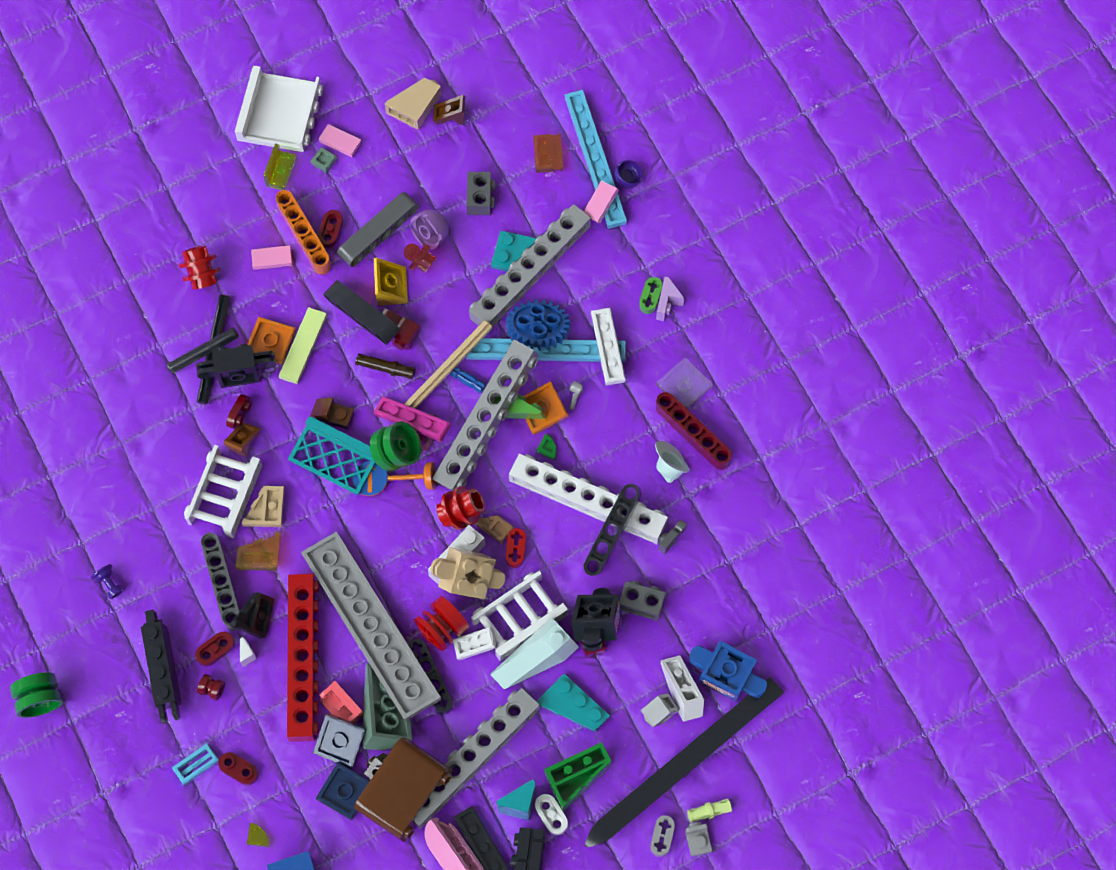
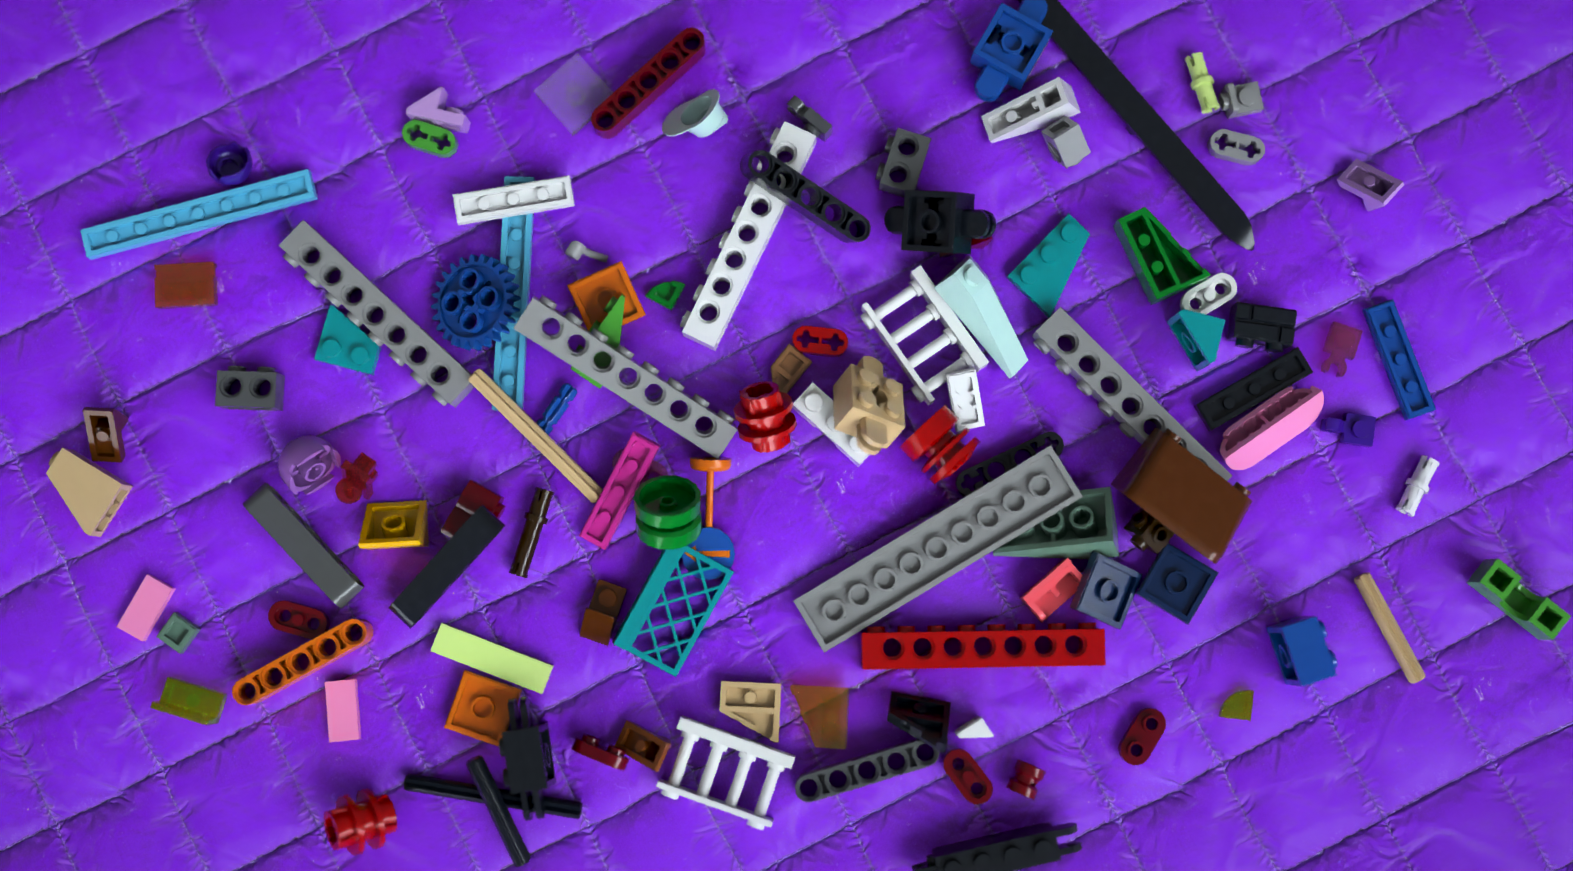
camera: 85 degrees left, 15 degrees up
medium azure tile [172,743,219,786] -> none
white panel [235,66,323,152] -> none
bright pink tile [584,181,619,224] -> none

